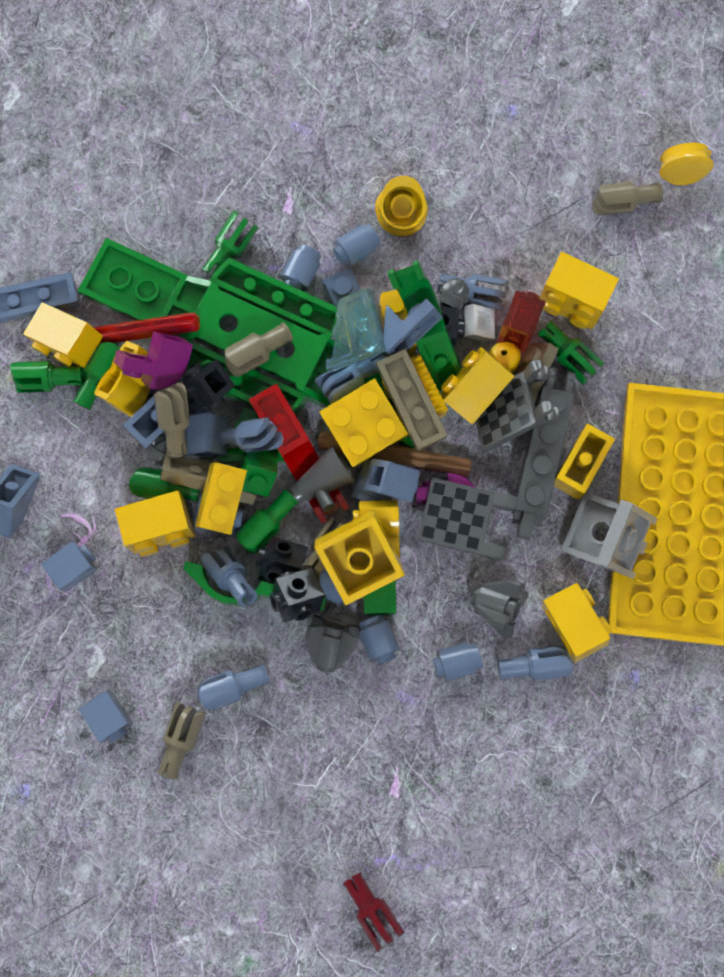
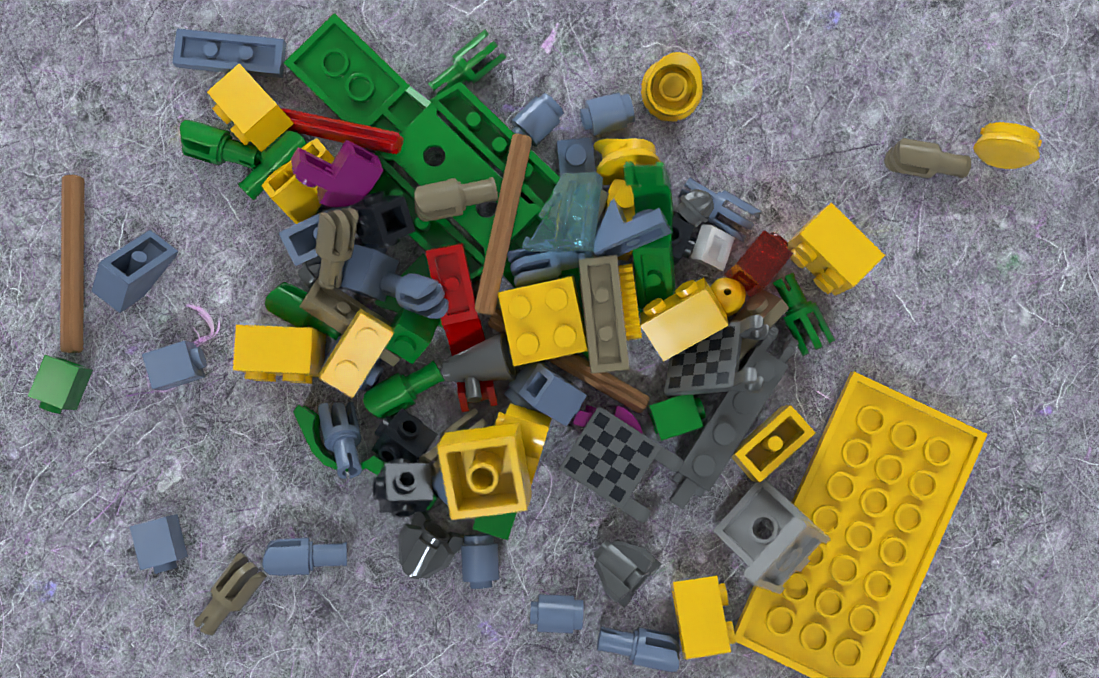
camera: 15 degrees right, 5 degrees up
none -> medium nougat axle [475,134,532,315]
none -> yellow piece [593,138,661,185]
none -> green brick [646,394,706,441]

